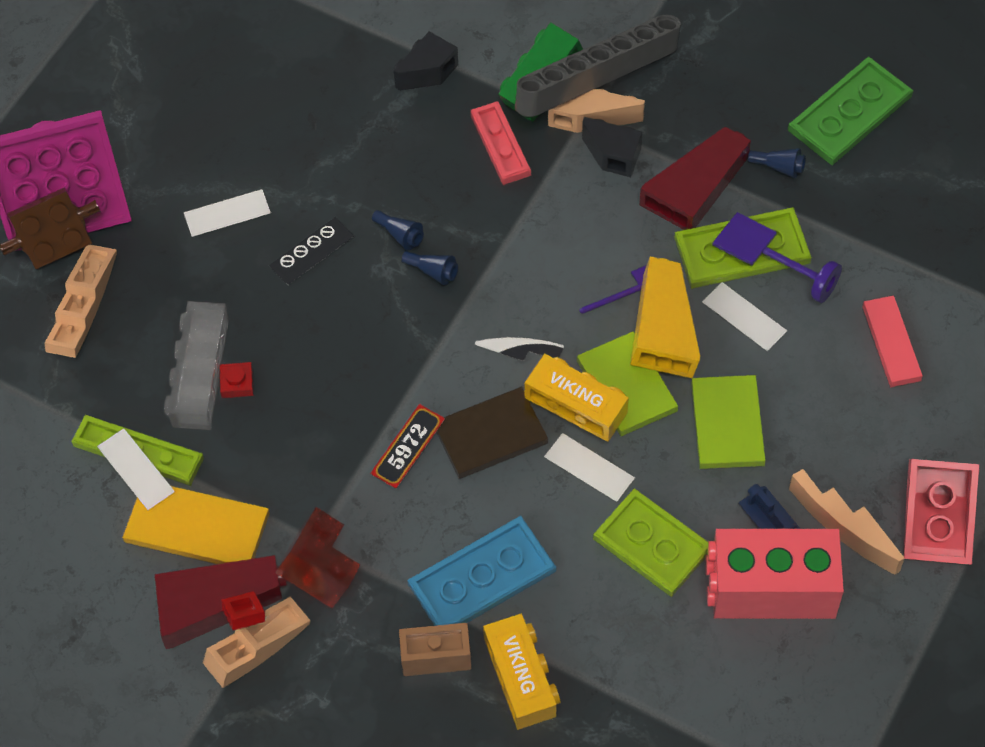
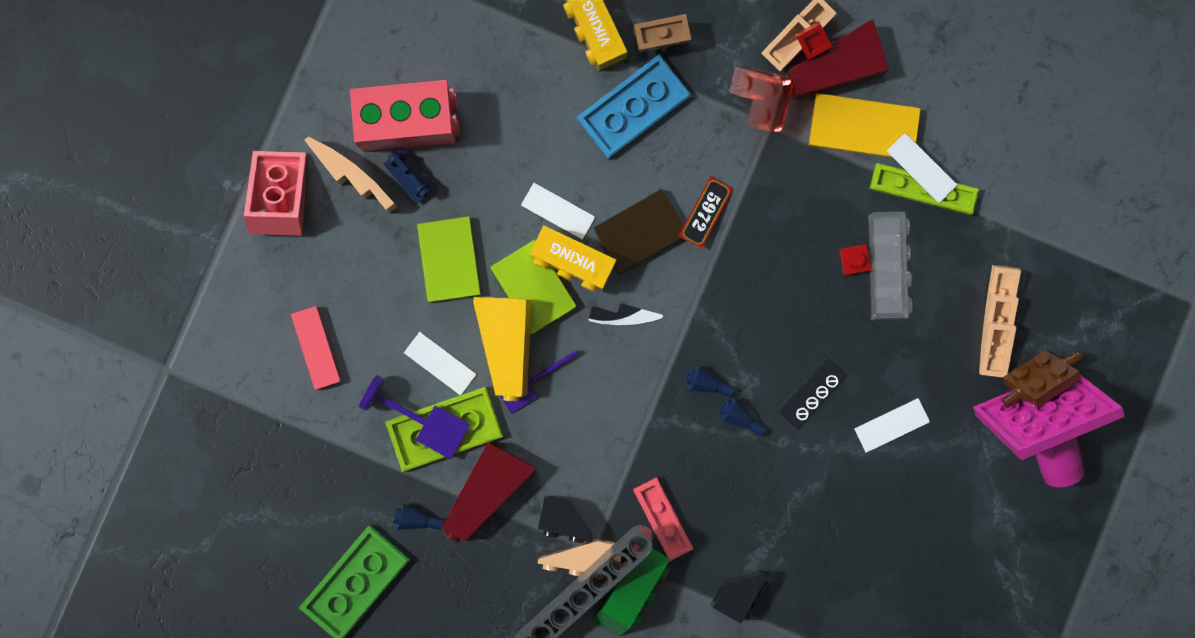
camera: 170 degrees right, 25 degrees up
lime tile [593,488,708,597] -> none

